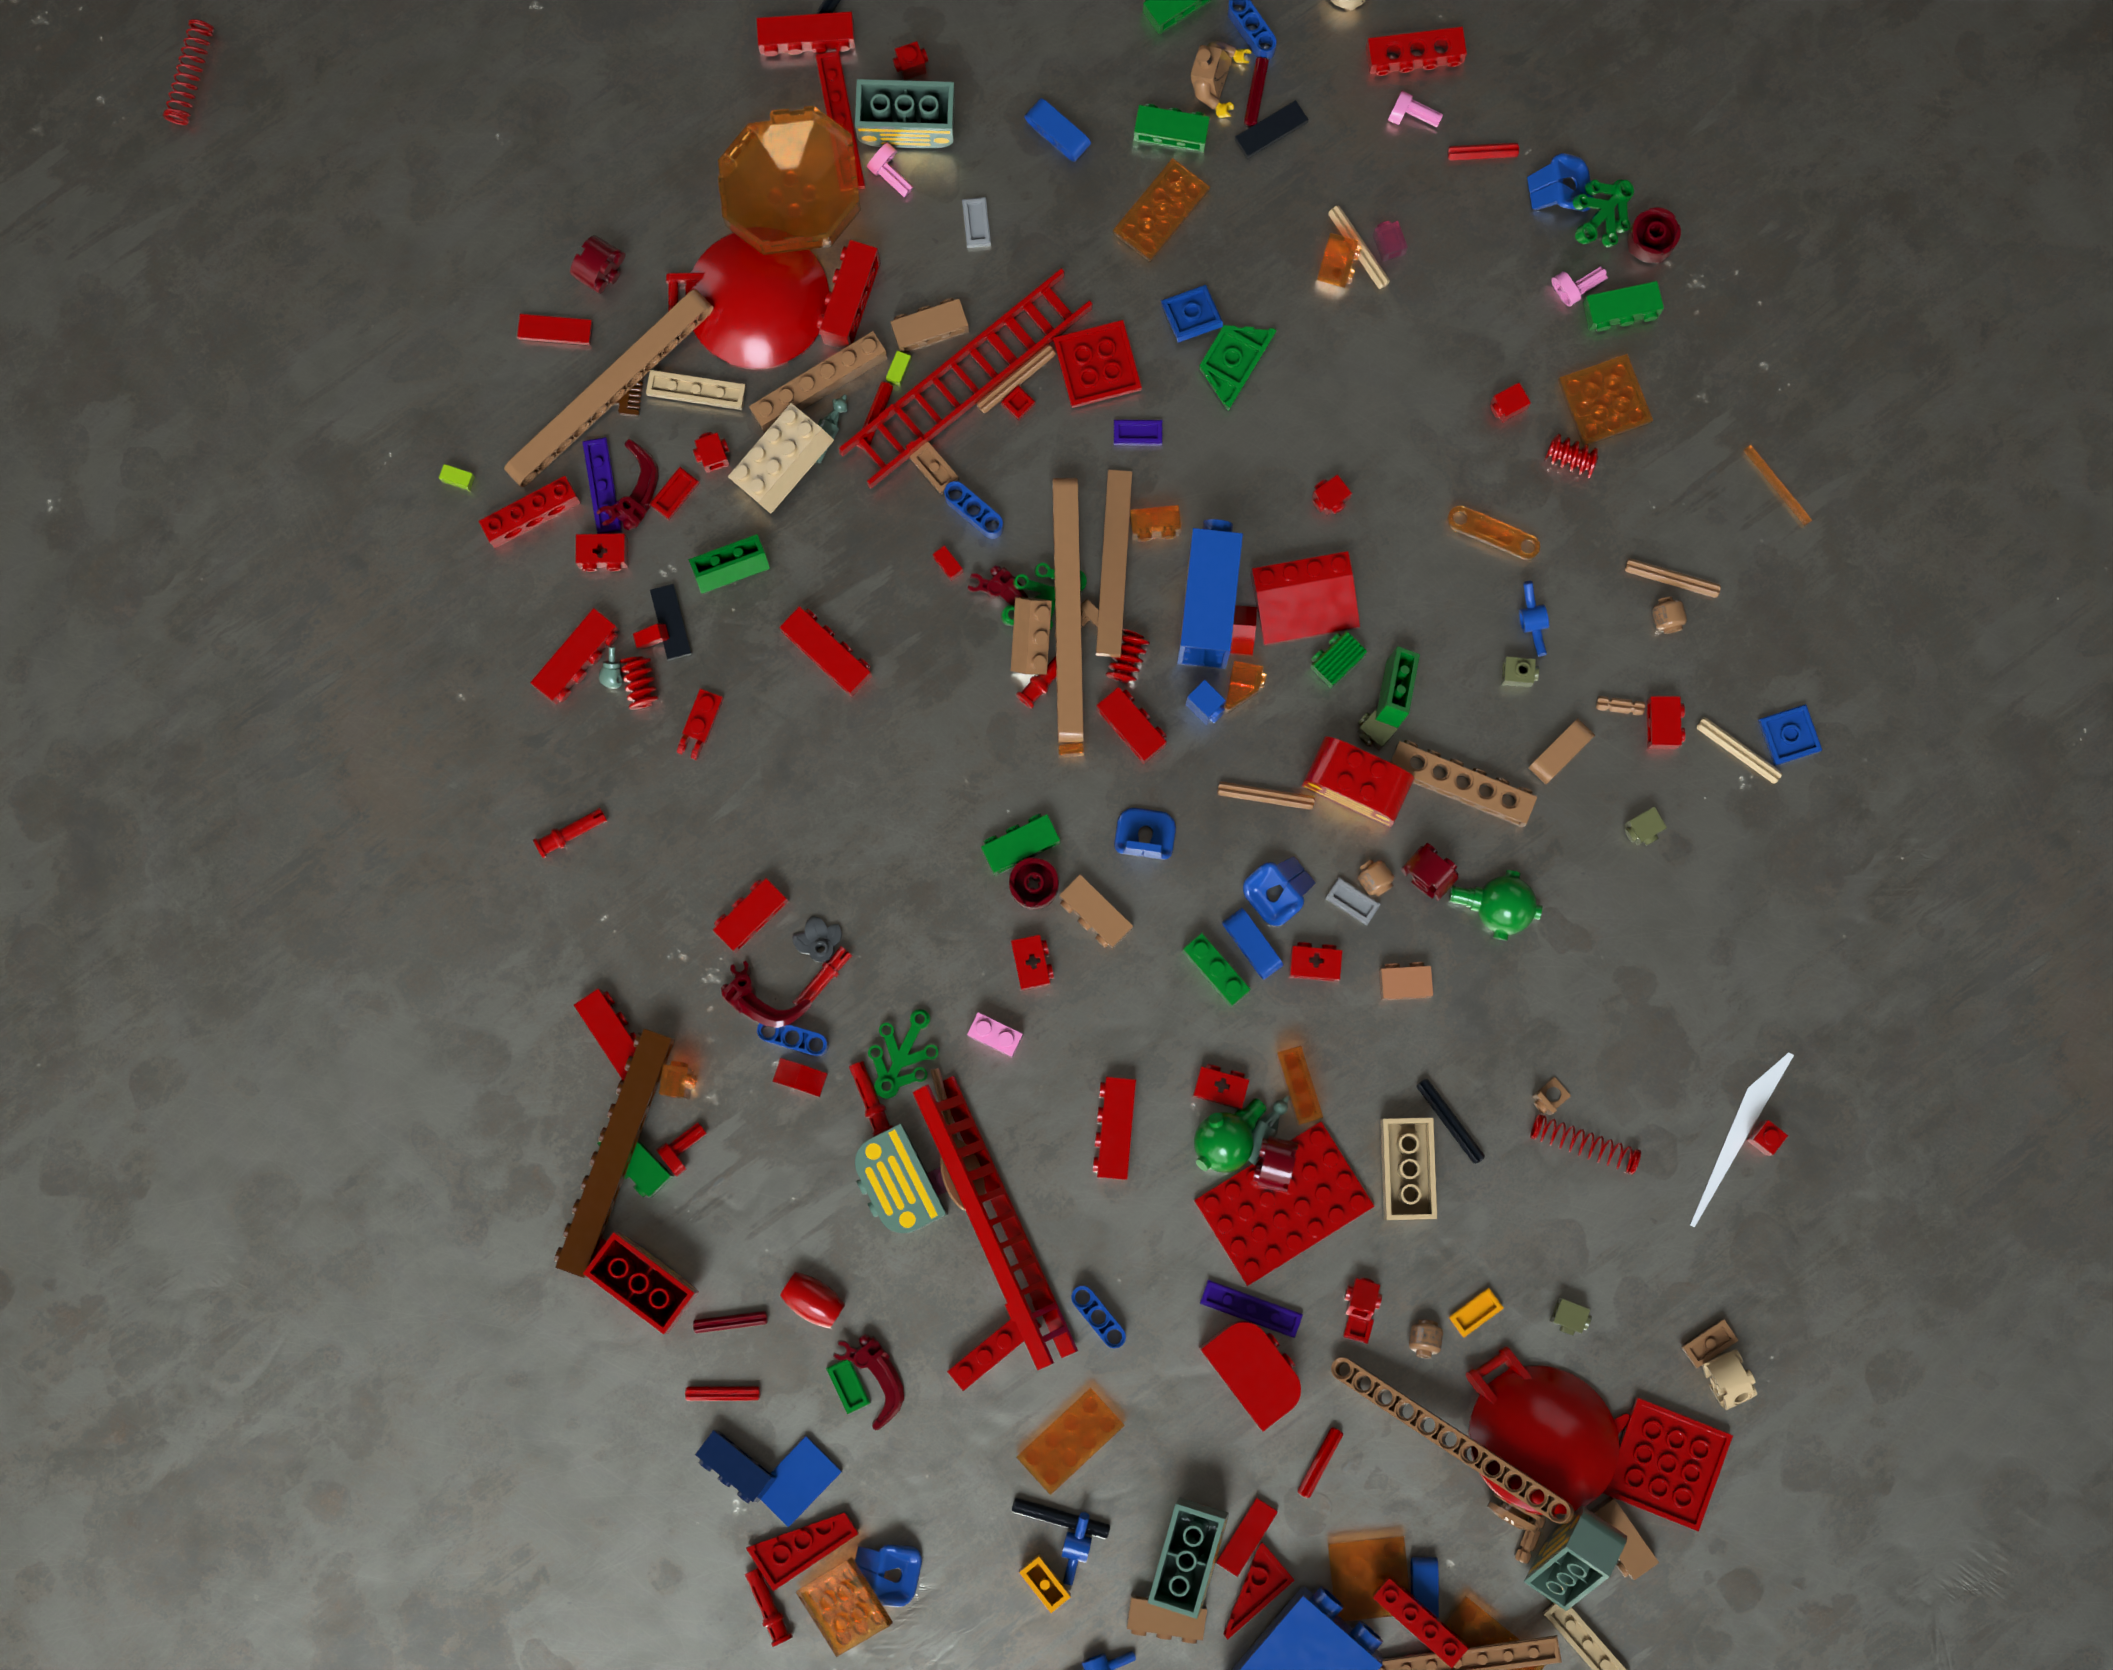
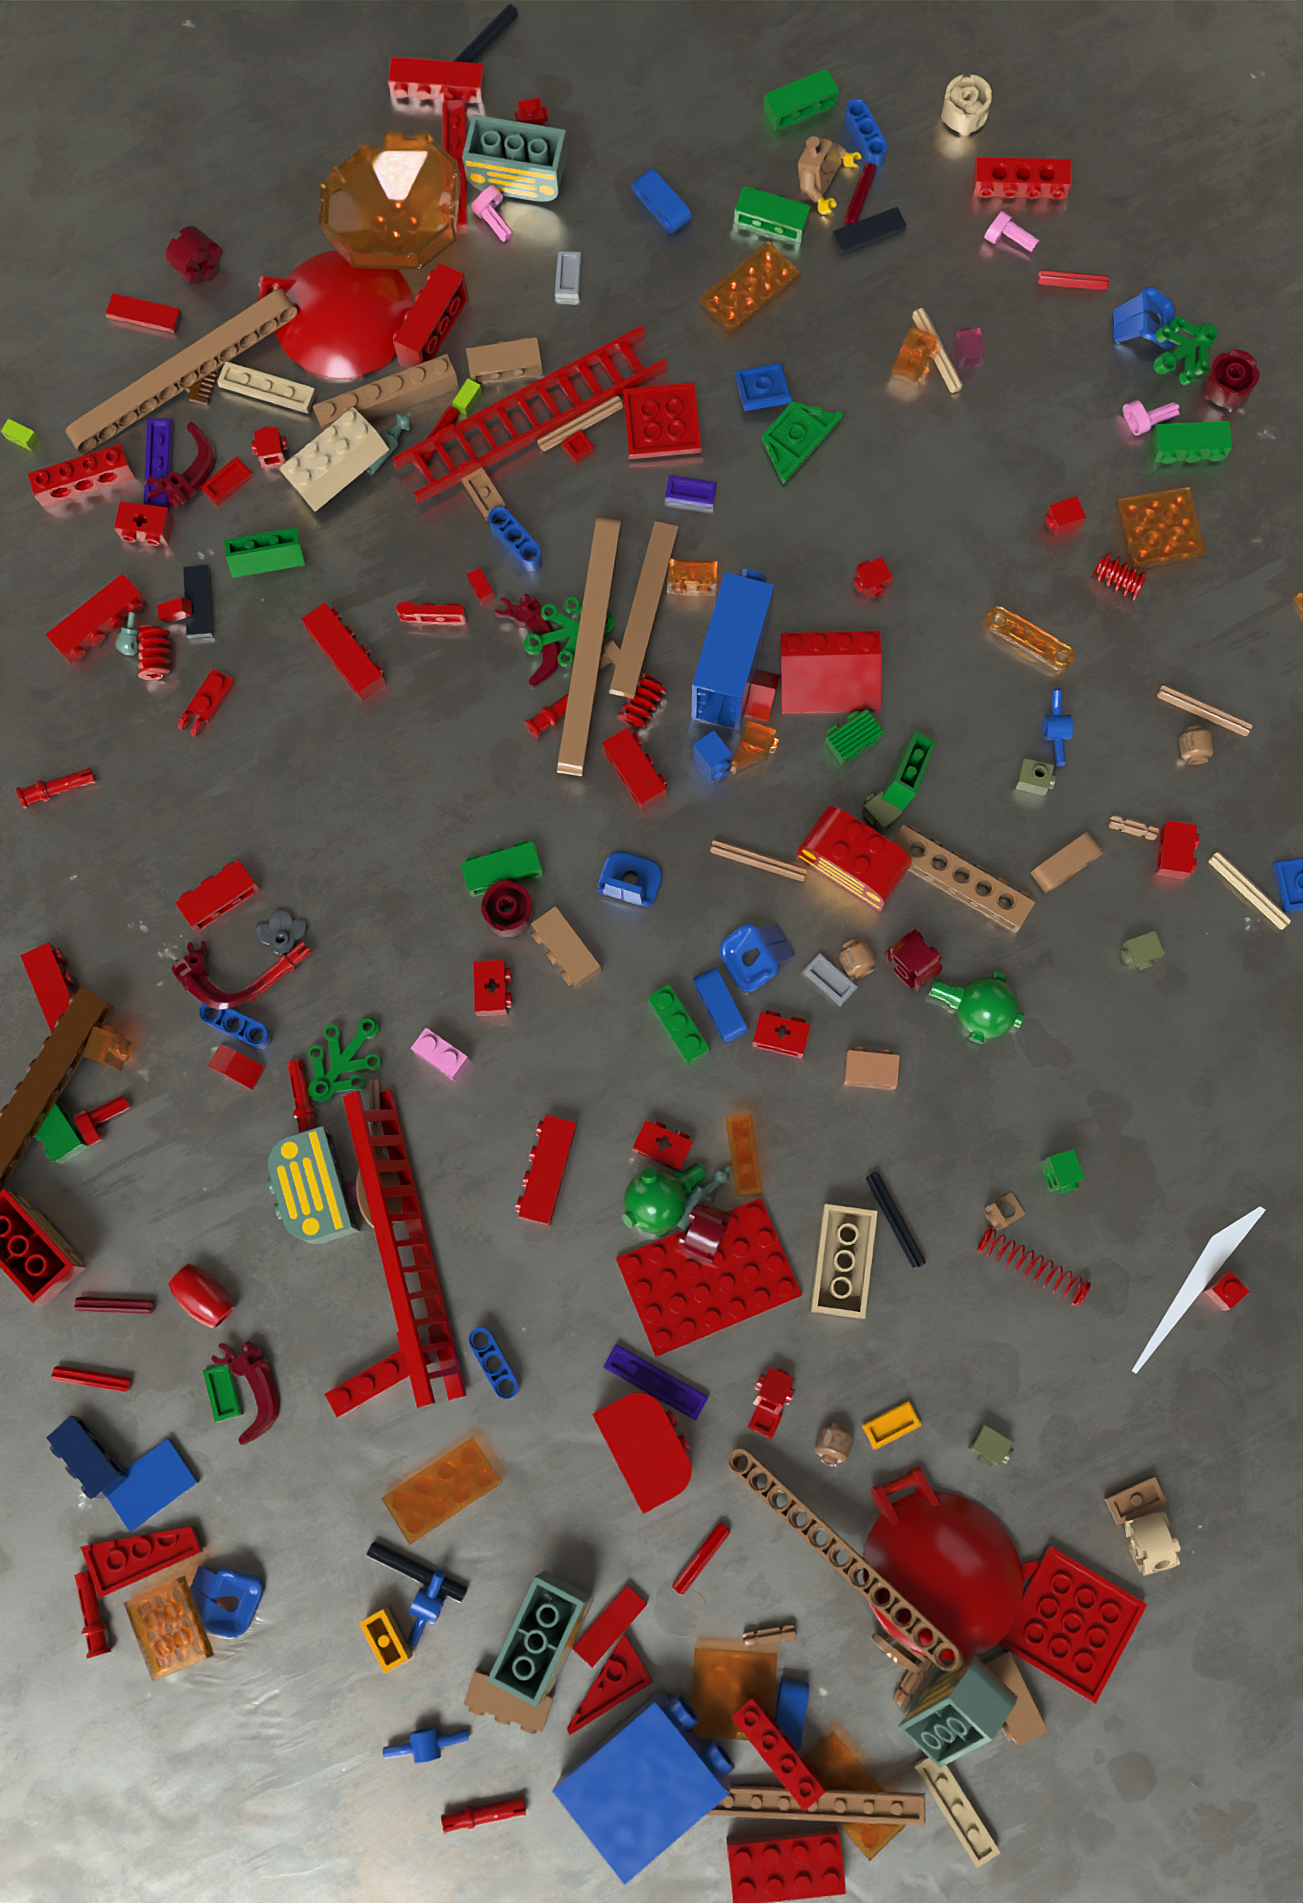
camera: 10 degrees right, 5 degrees down
medium nougat brick [1011,598,1052,674] -> none
clear orange tile [1058,743,1084,758] -> none
none -> red hinge [395,601,467,624]
none -> medium nougat axle [742,1624,797,1649]
none -> green brick [1040,1149,1085,1195]

